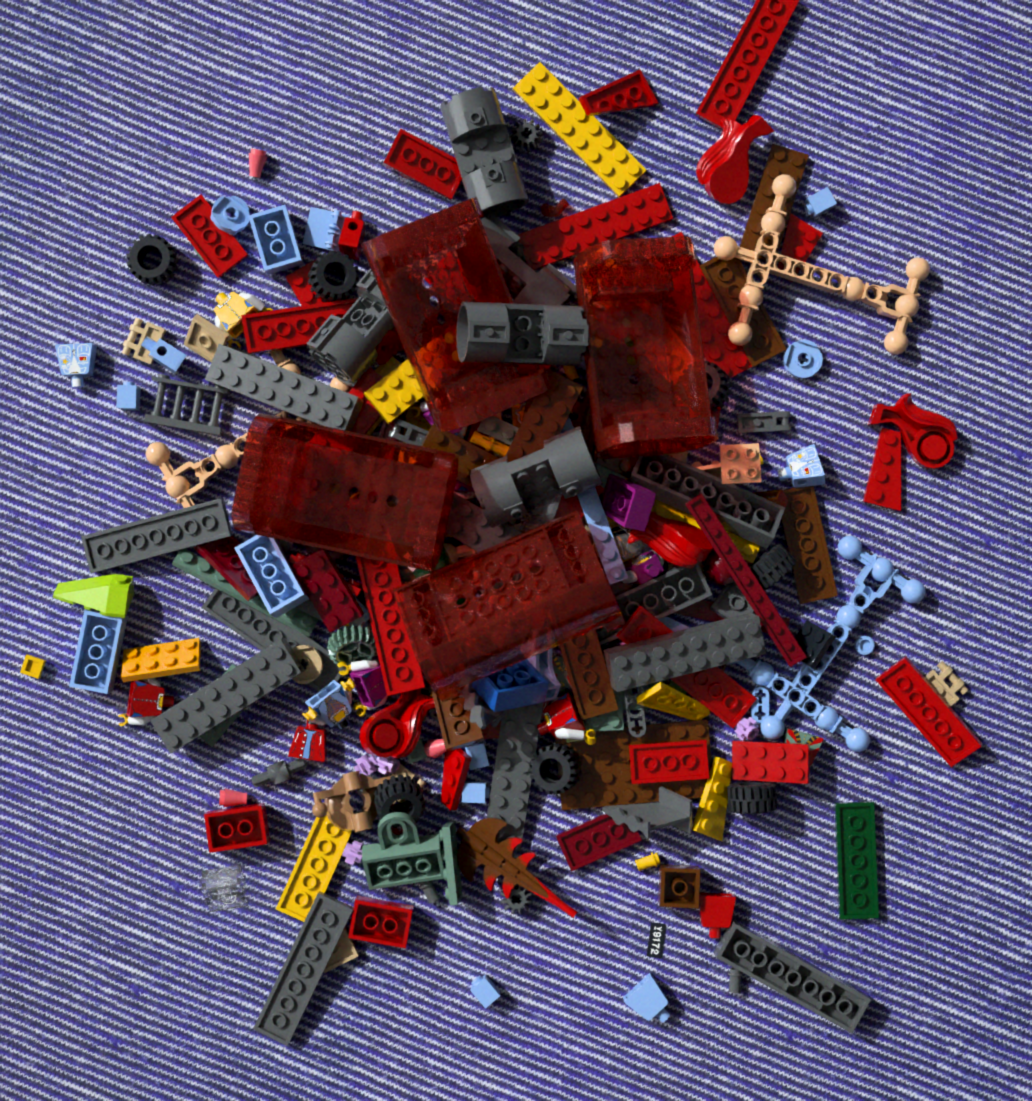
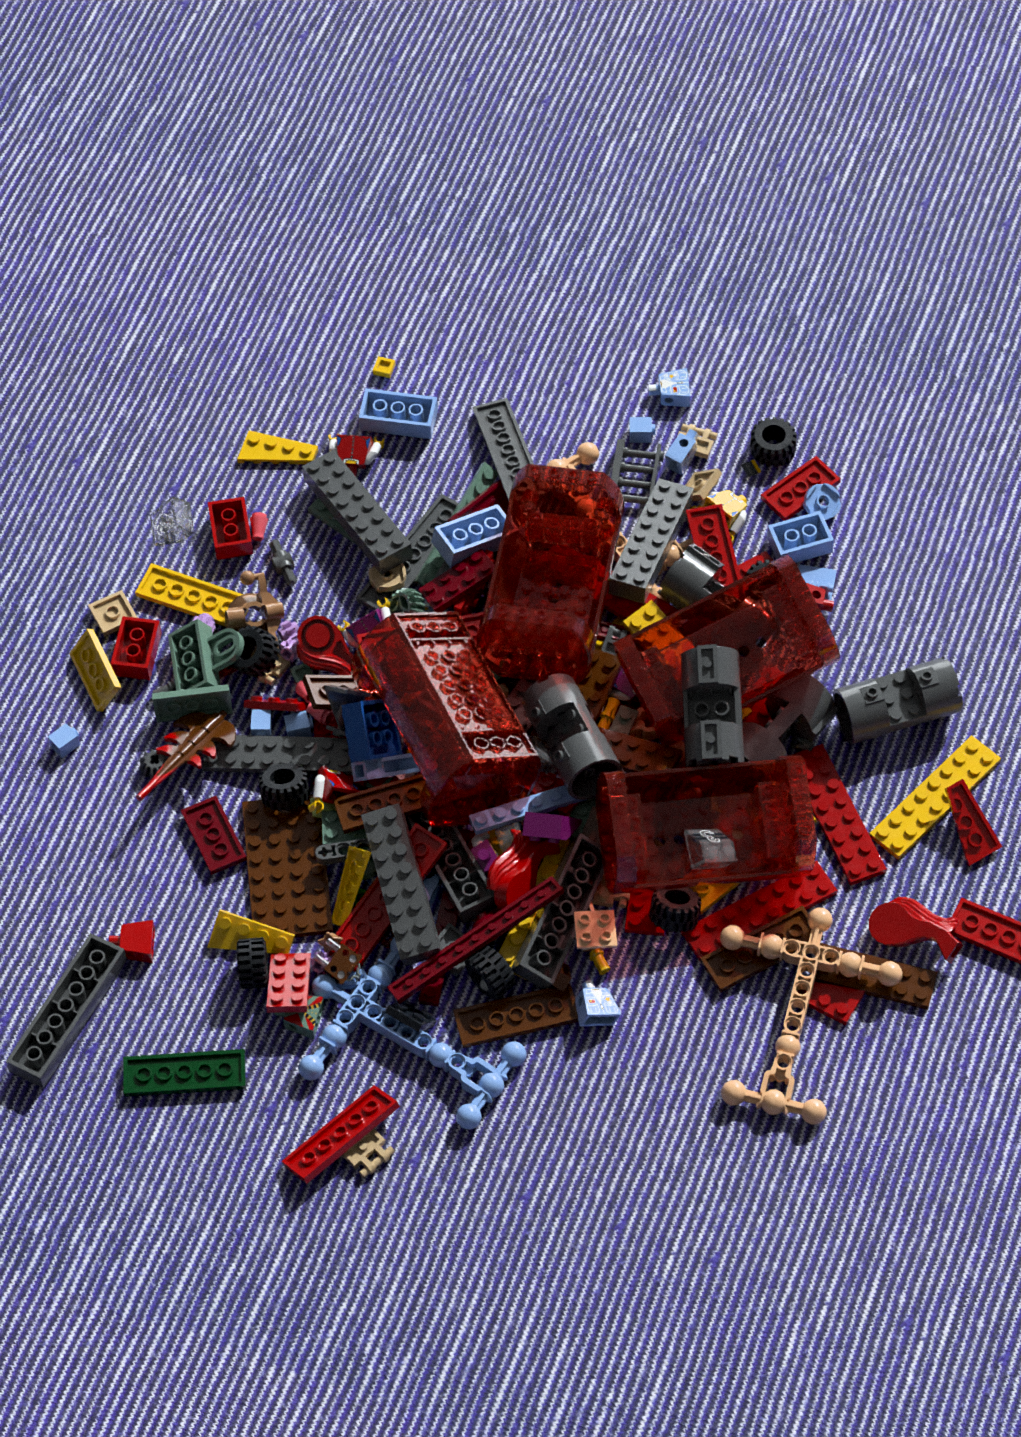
camera: 90 degrees right, 30 degrees down
lime wedge [53,574,134,618] -> none
light orange plate [121,638,201,682] -> none
coral cone [249,149,267,178] -> none
dark grey plate [253,891,354,1046] -> none
red torso [288,720,327,762] -> none
torso [302,677,356,729] -> none
red hinge [383,128,462,200] -> none
dark grey gear [510,119,543,152] -> none
clear red arm [541,198,569,217] -> none
dark grey piece [602,786,692,839] -> none
light blue torso [623,973,670,1023] -> none
red plate [629,739,709,784] -> none
yellow pin [635,852,661,872] -> none
black sticker [647,922,666,958] -> none
reddish brown brick [658,864,700,908] -> none
dark grey pin [728,967,743,993] -> none
dark grey plate [737,411,791,434] -> none
light blue plate [783,340,823,379] -> none
light blue brick [804,187,837,218] -> none
light blue tile [854,636,875,655] -> none
red wing [863,428,901,511] -> none
red animal [867,393,957,469] -> none
none -> yellow plate [69,629,121,712]
none -> yellow wing [237,431,318,464]
none -> reddish brown piece [314,938,362,984]
none -> medium nougat plate [317,932,343,952]
none -> clear slope [684,829,737,869]
none -> black sticker [741,460,761,477]

